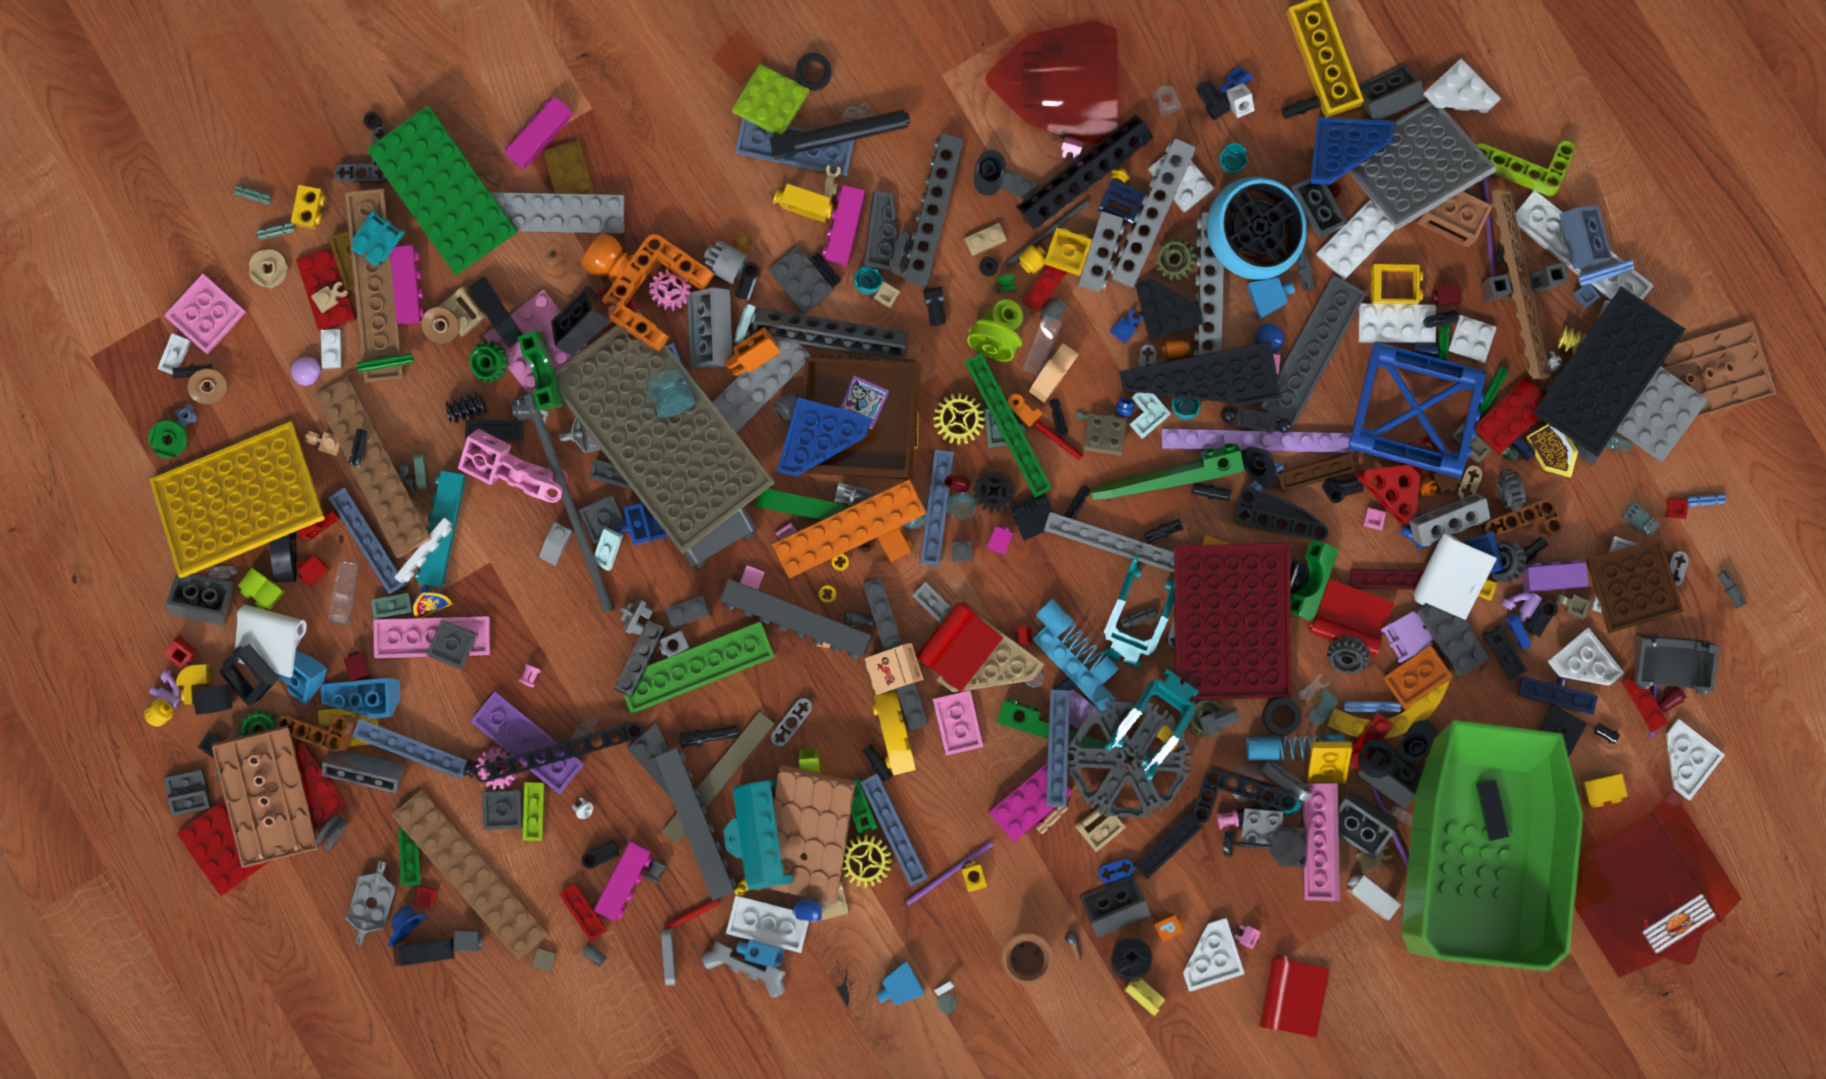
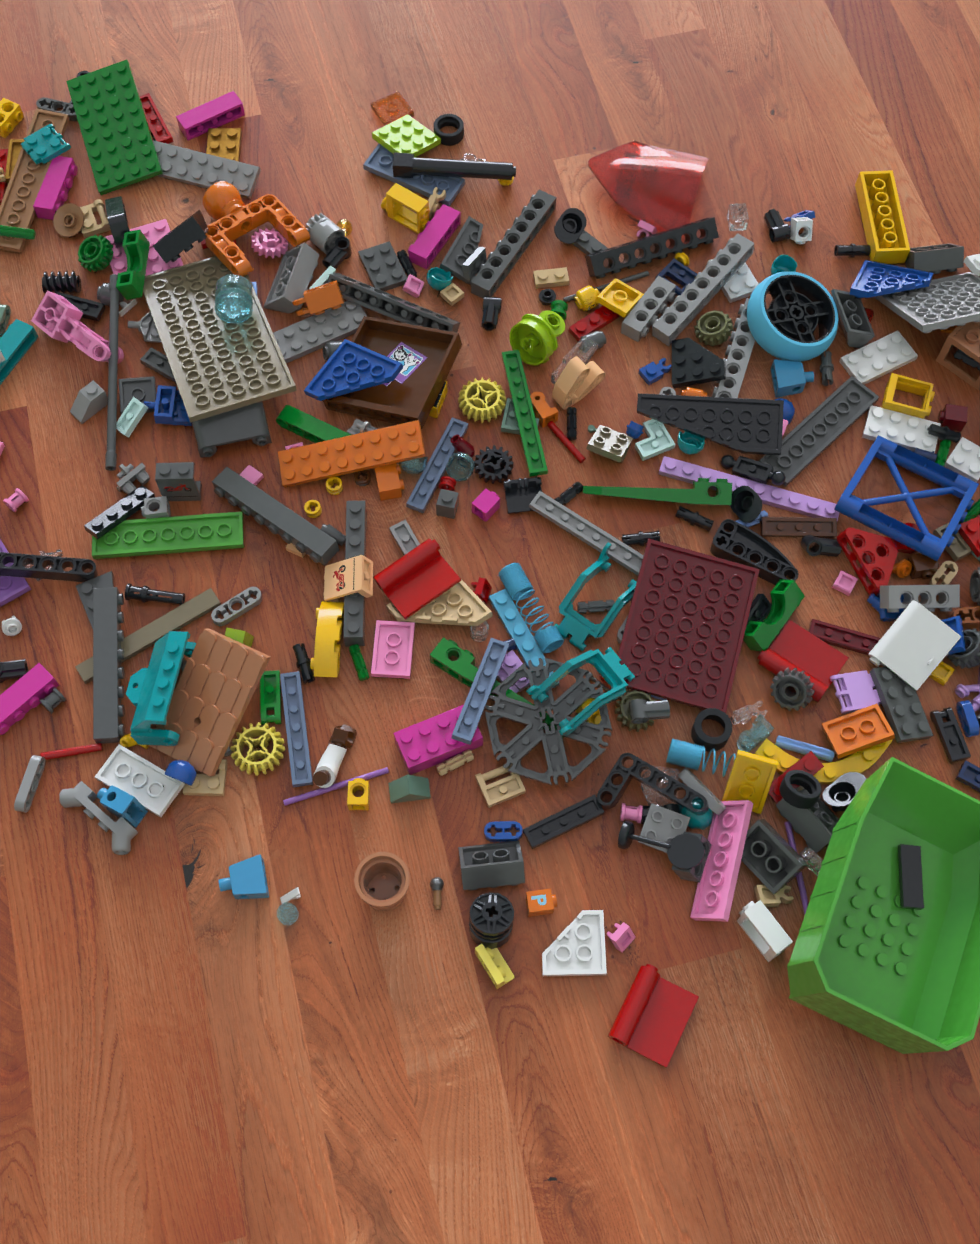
camera: 15 degrees right, 20 degrees down
none -> red plate [140,93,174,144]
none -> piece [313,724,357,788]
none -> green axle [349,644,369,681]
none -> sand green slope [388,774,431,804]
none -> bright pink tile [402,274,425,298]
none -> red bush [439,476,457,491]

